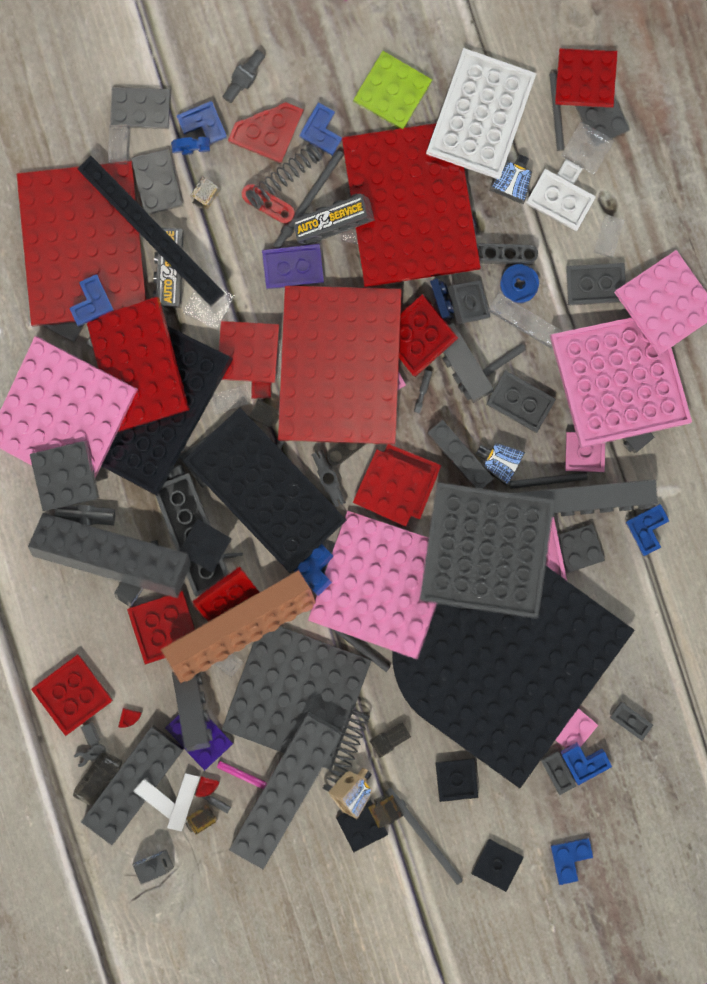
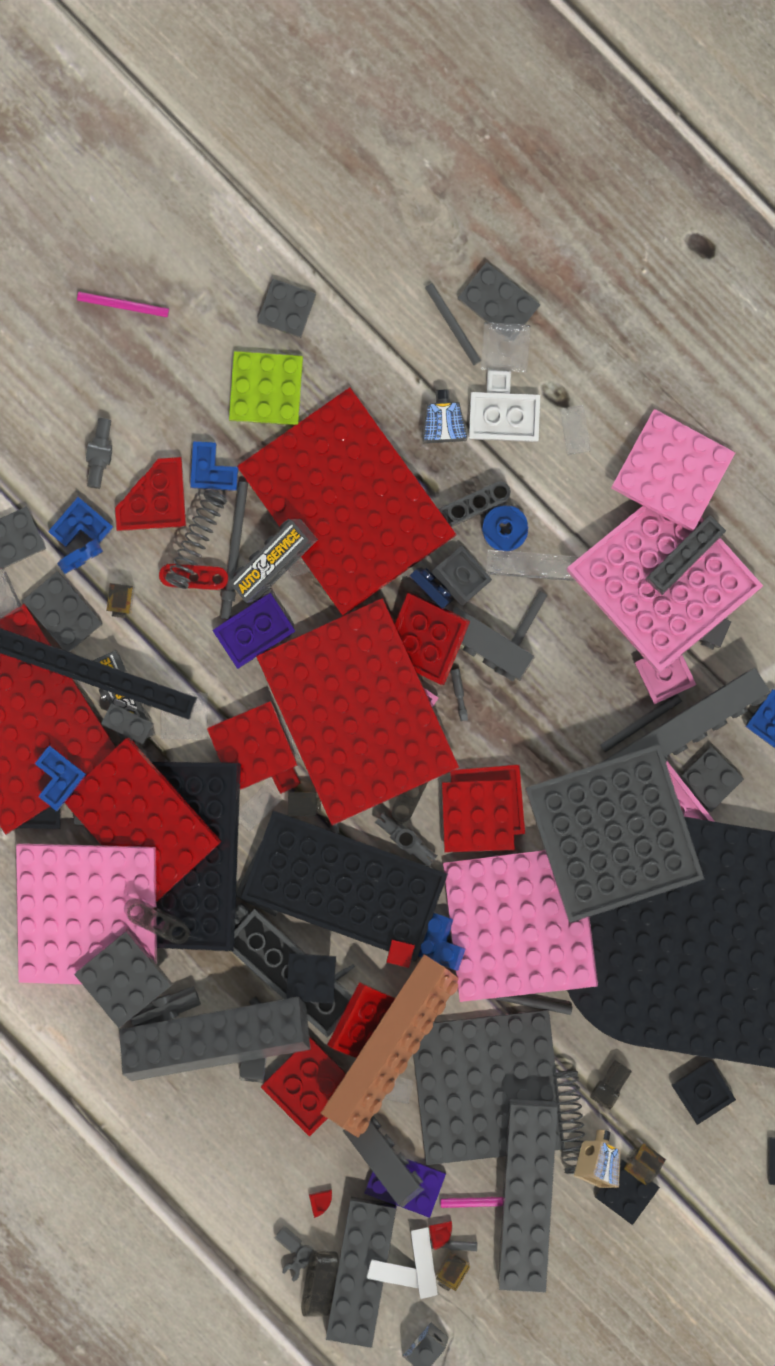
camera: 30 degrees left, 0 degrees up
red plate [31,654,113,736] -> none
dark grey bar [385,788,463,885] -> none
white plate [426,48,536,180] -> none
dark grey brick [427,420,494,489] -> none
torso [476,442,525,486] -> none
dark grey plate [486,370,556,433] -> none
red plate [555,48,618,108] -> none
dark grey plate [566,263,626,306] -> none
none -> dark grey plate [101,703,154,744]
none -> clear smoke beam [124,898,189,944]
none -> dark grey plate [257,279,316,338]
none -> red tile [386,939,415,968]
none -> dark grey tile [645,515,726,595]

